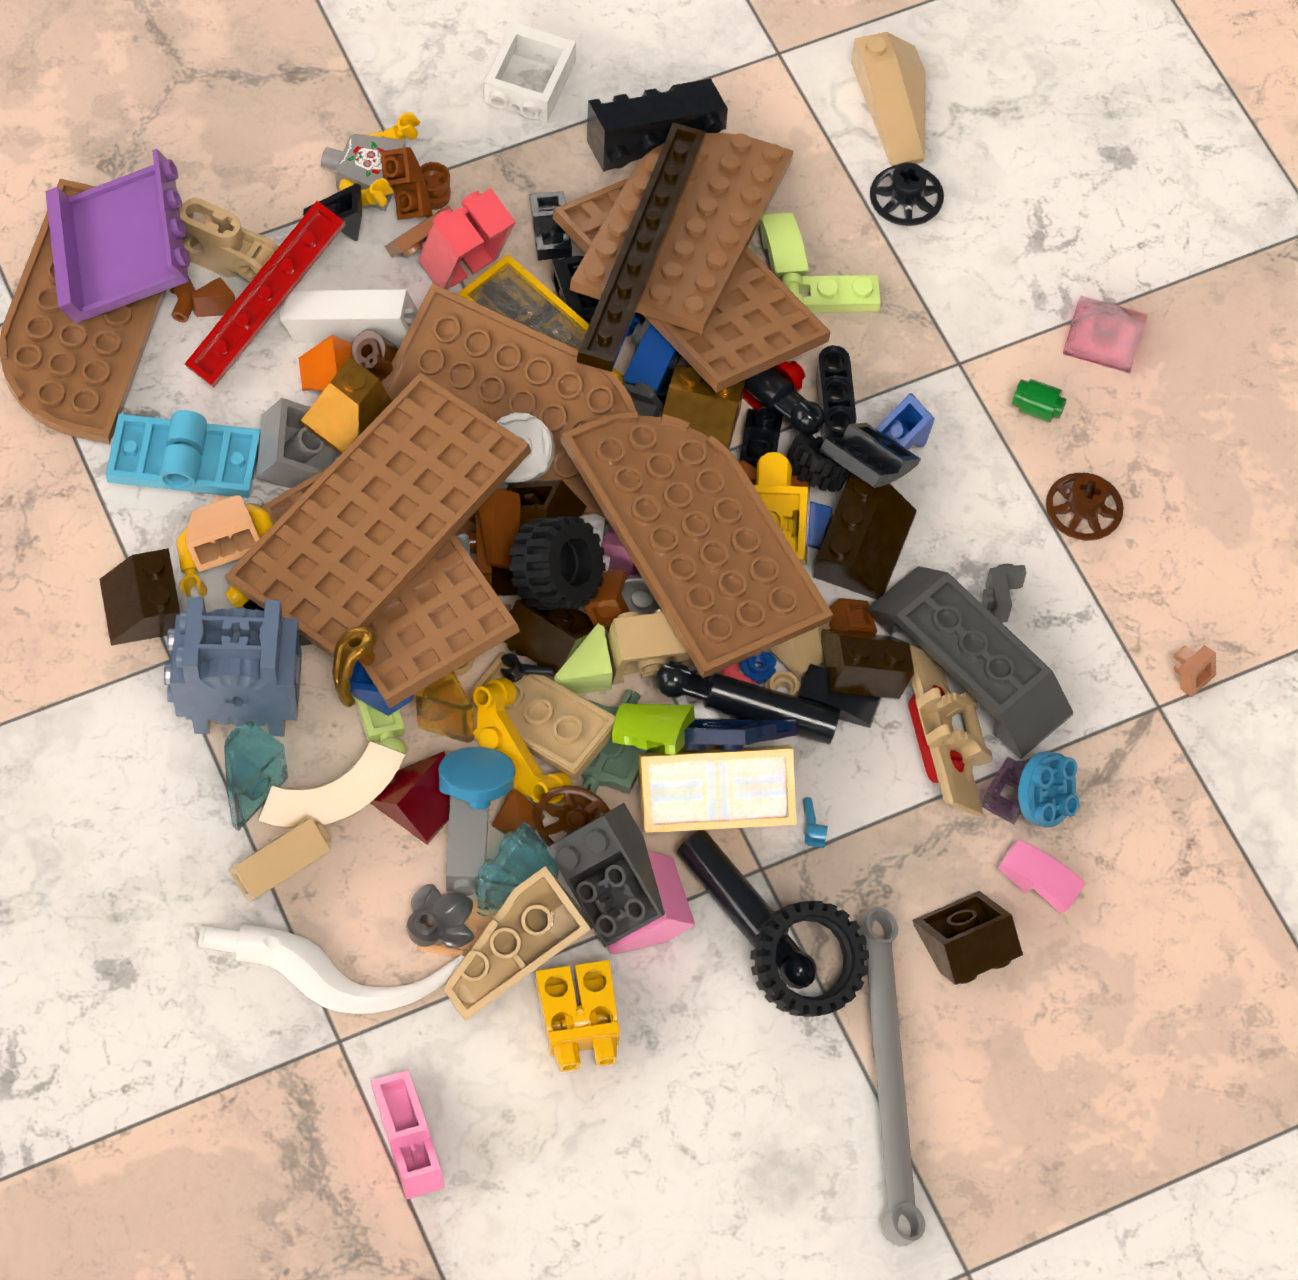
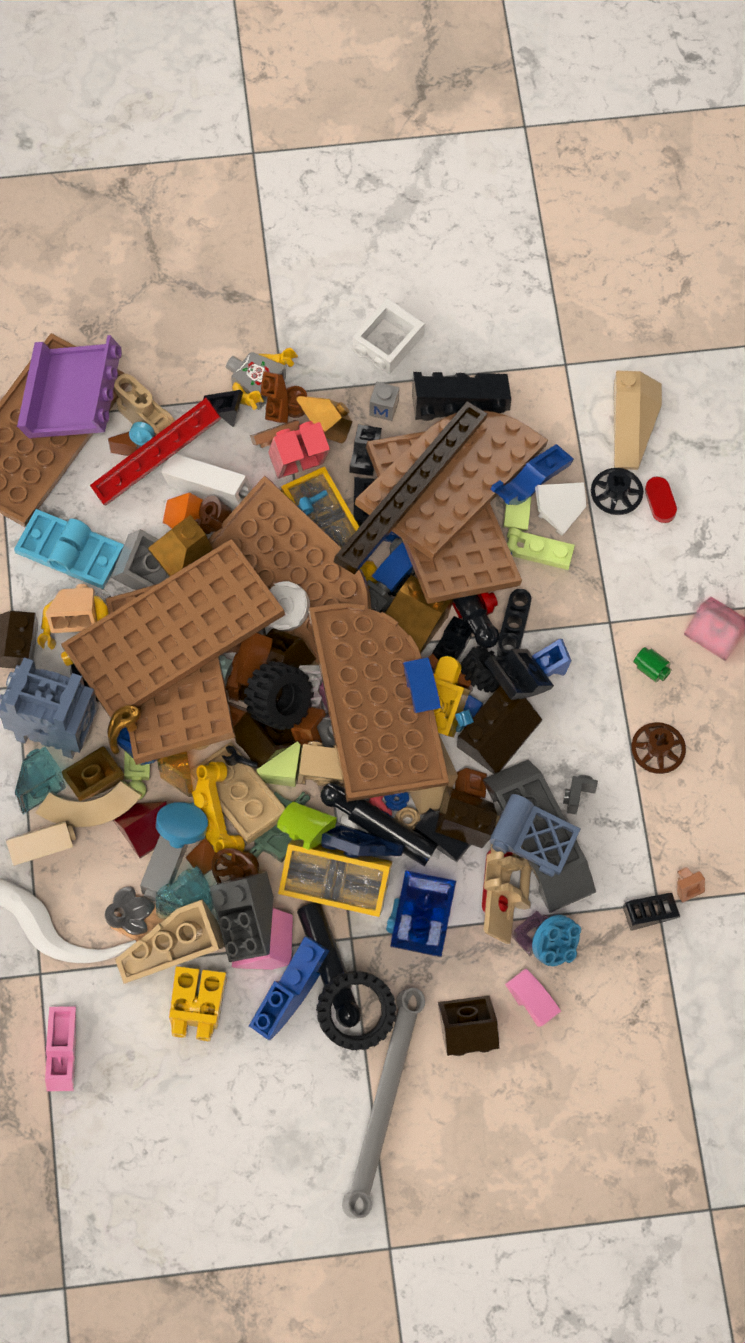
camera: 20 degrees right, 5 degrees up
dark orange arm [170,276,196,323] -> none
none -> pearl gold slope [60,746,124,801]
none -> medium azure tile [129,422,155,446]
none -> blue slope [249,936,329,1040]
none -> slope [296,396,353,444]
none -> dark azure hand [298,490,328,515]
none -> light grey brick [369,381,399,421]
none -> clear blue slope [390,870,456,957]
none -> blue slope [403,657,441,713]
none -> dark azure hand [455,709,474,732]
none -> sand blue piece [489,794,581,877]
none -> blue piece [490,444,574,505]
none -> white slope [535,482,586,536]
none -> black slope [623,893,680,931]
none -> red tile [645,477,677,523]

